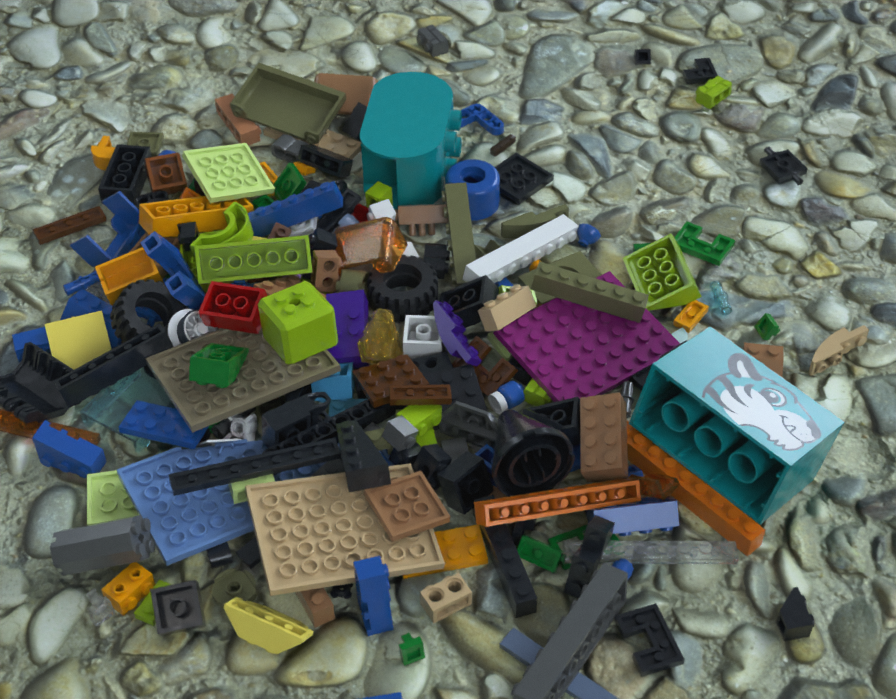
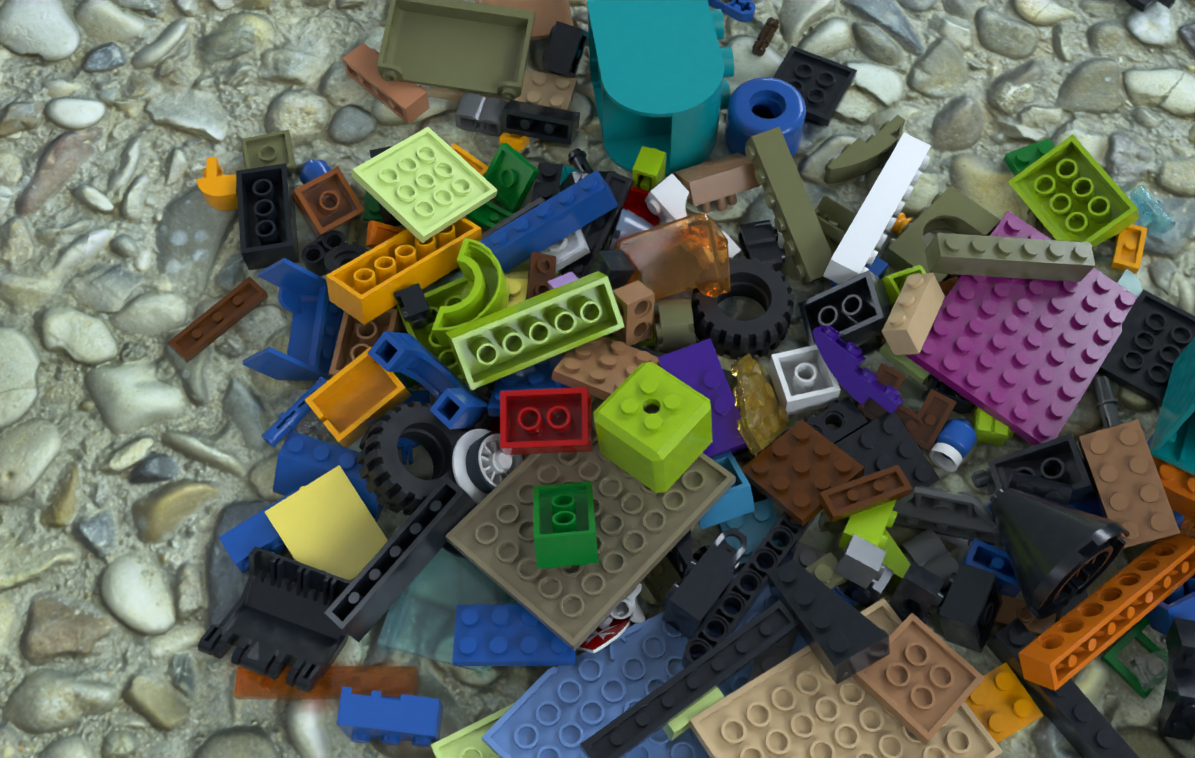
camera: 15 degrees left, 15 degrees up
green plate [517,535,564,573] -> none
blue brick [577,223,601,247] -> none
green plate [674,221,735,266] -> none

